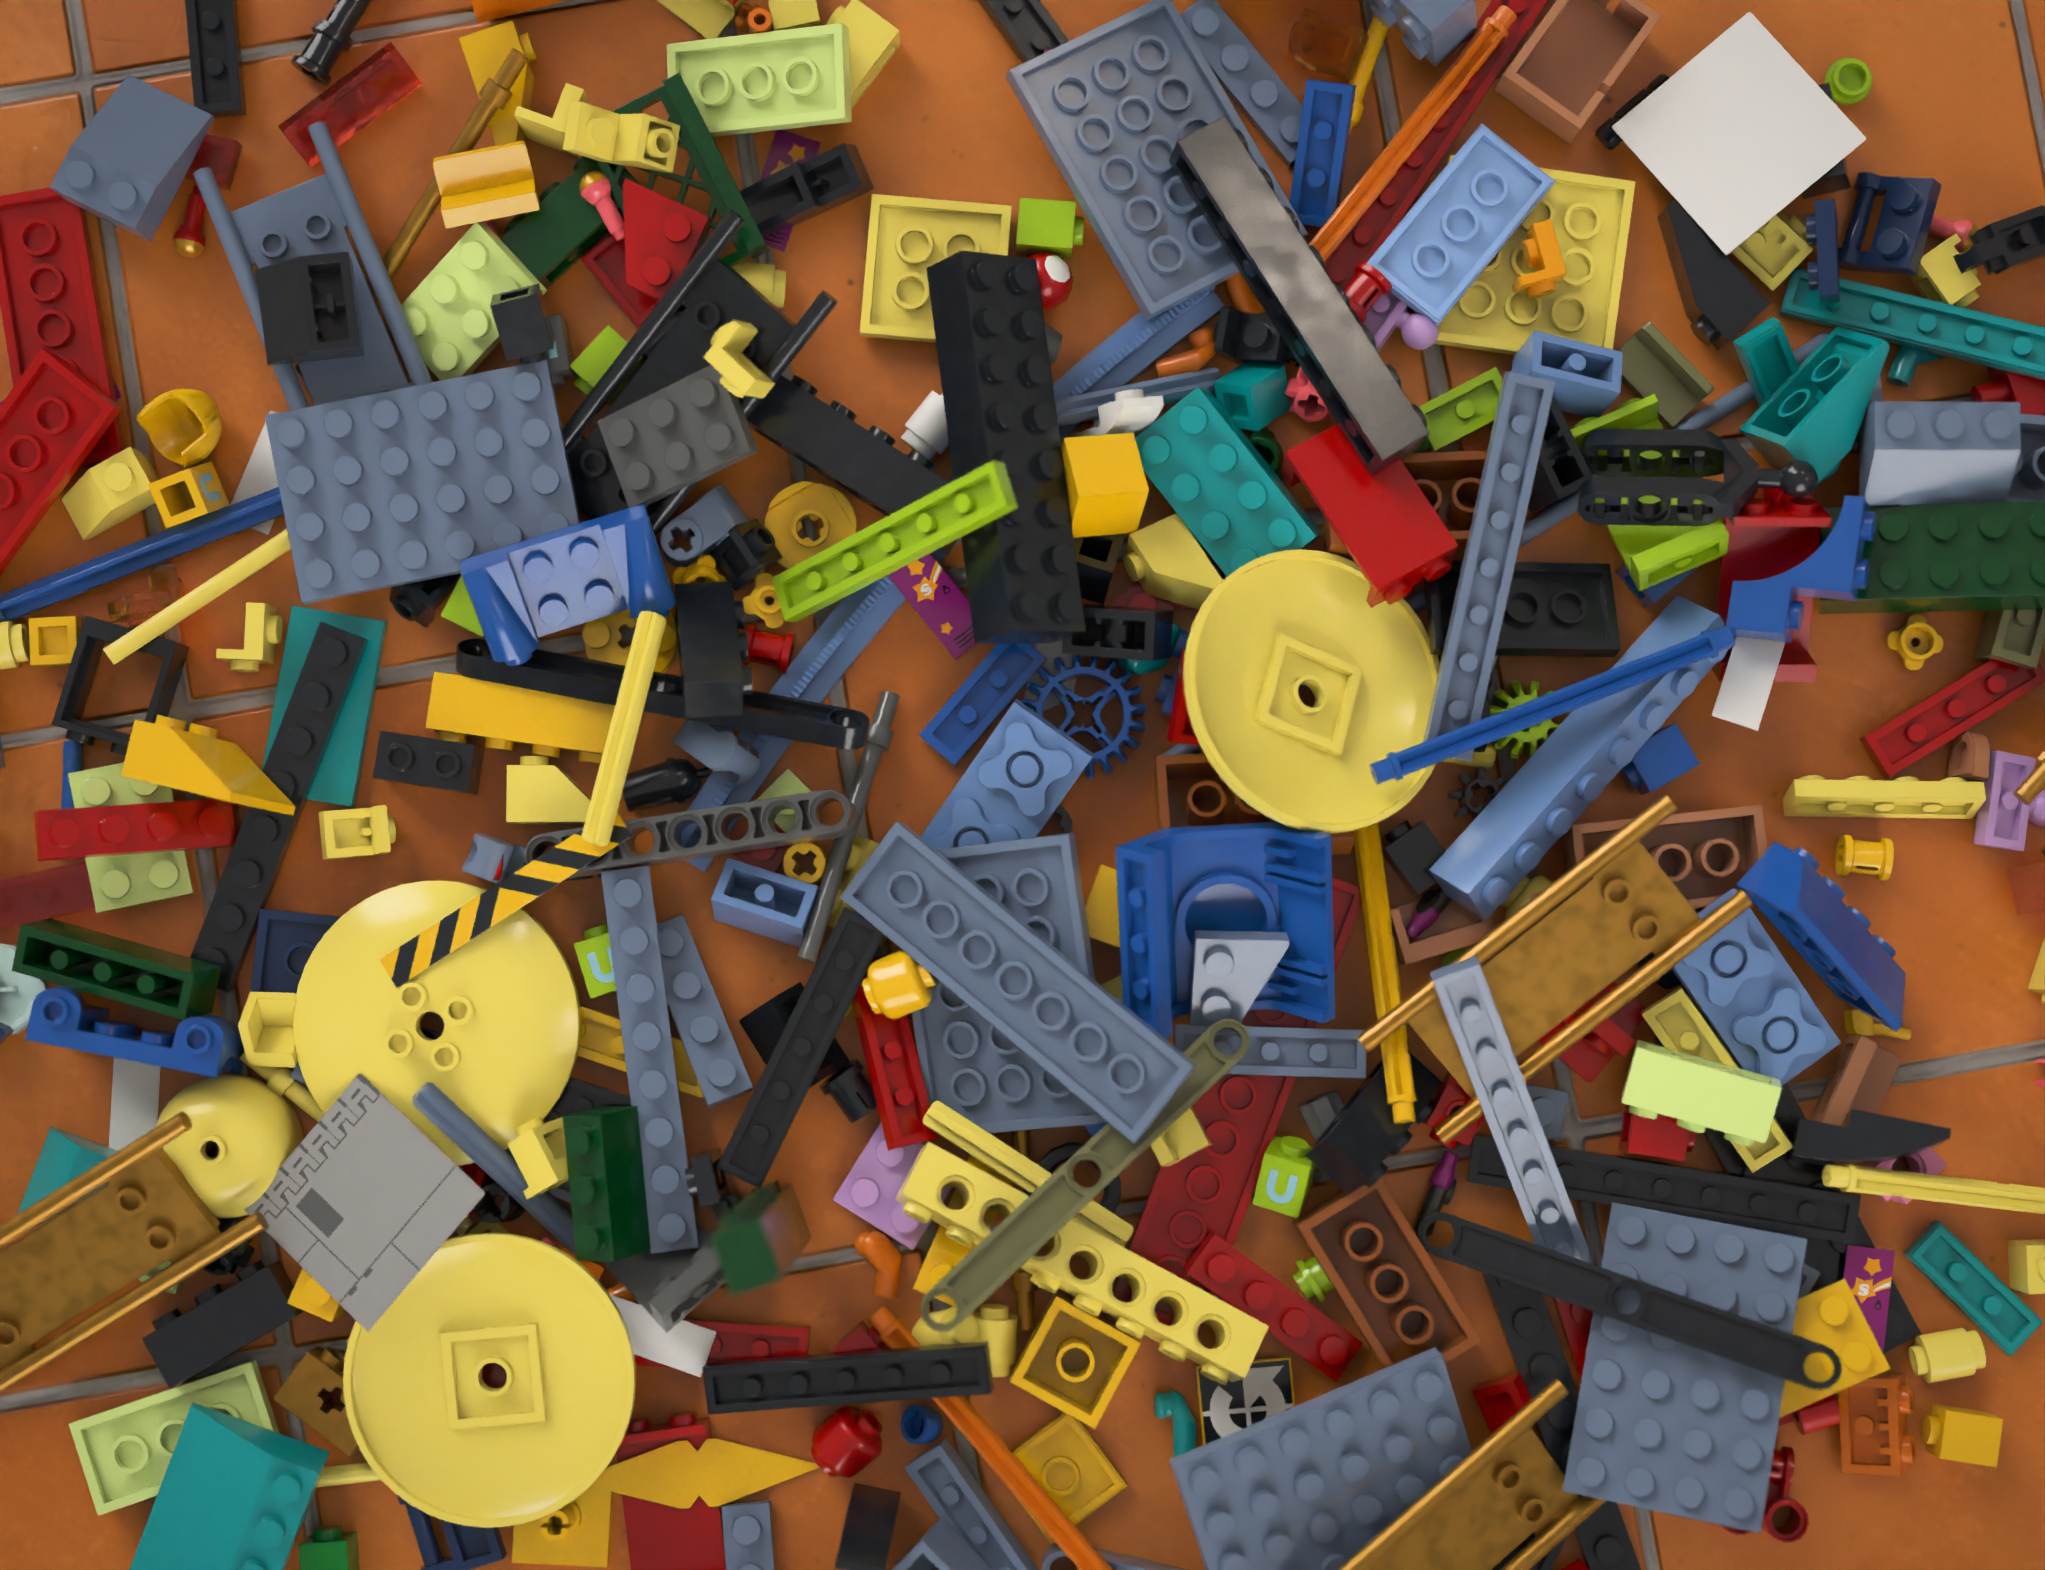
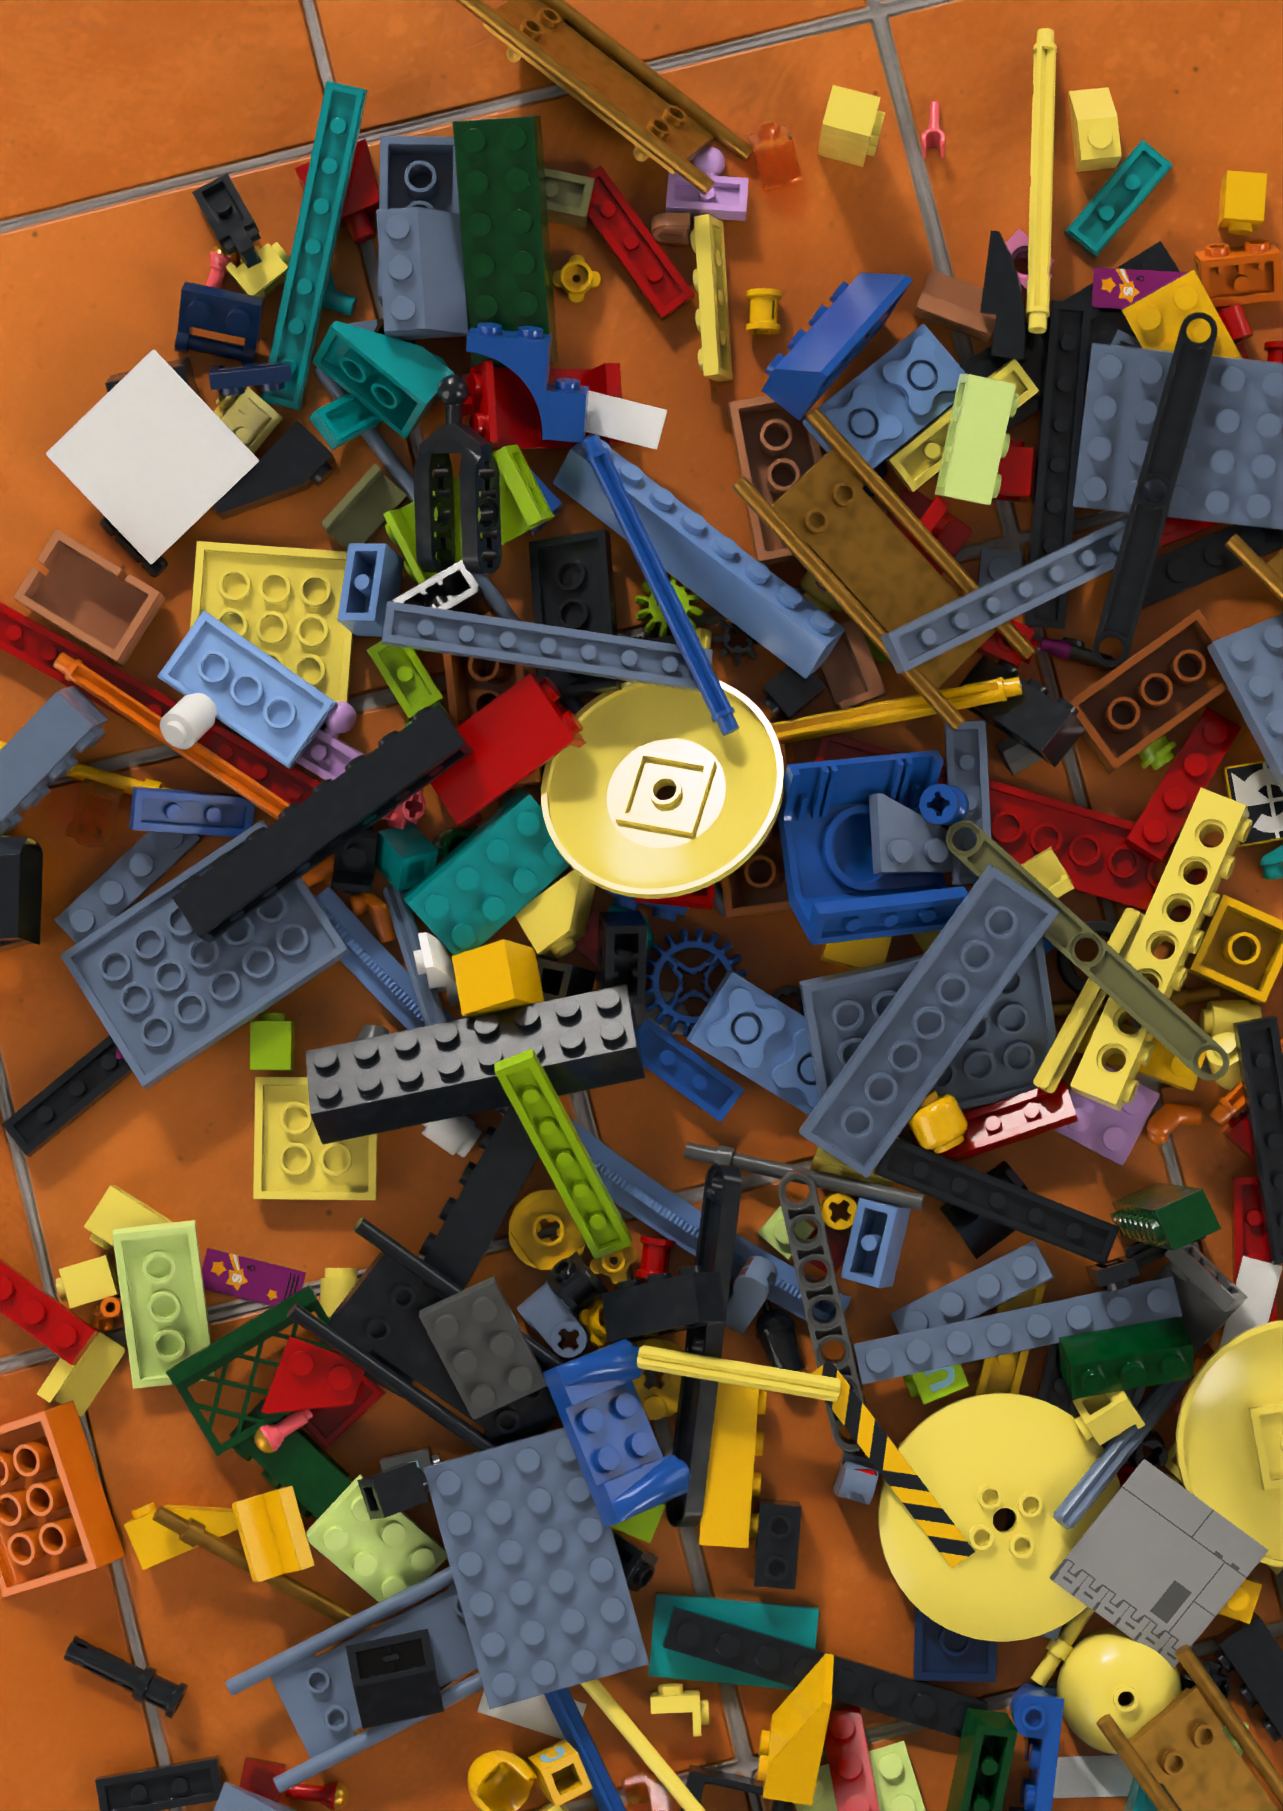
camera: 90 degrees left, 0 degrees up
light yellow panel [238,991,298,1067] -> none
clear red plate [278,42,422,167] -> none
light yellow bracket [318,805,396,860] -> none
light yellow slope [506,756,591,824] -> none
light yellow panel [514,83,591,158] -> none
light yellow slope [563,102,681,173] -> none
lime brick [570,325,645,406] -> none
light yellow bracket [704,320,775,399] -> none
black slope [740,143,874,237] -> none
black bush [819,1059,877,1123] -> none
magenta sticker [887,554,975,660] -> none
red piece [1025,251,1073,310] -> none
lime brick [1253,1136,1317,1218] -> none
red bush [1343,262,1392,325] -> none
piece [1405,886,1452,941] -> none
red plate [1472,1373,1531,1434] -> none
light orange bracket [1512,219,1566,298] -> none
blue brick [1619,723,1700,795] -> none
lime plate [1824,57,1873,105] -> none
yellow hand [1844,1009,1911,1041] -> none
light yellow brick [1908,1327,1986,1383] -> none
none -> white brick [160,693,217,749]
none -> blue wheel [919,784,969,826]

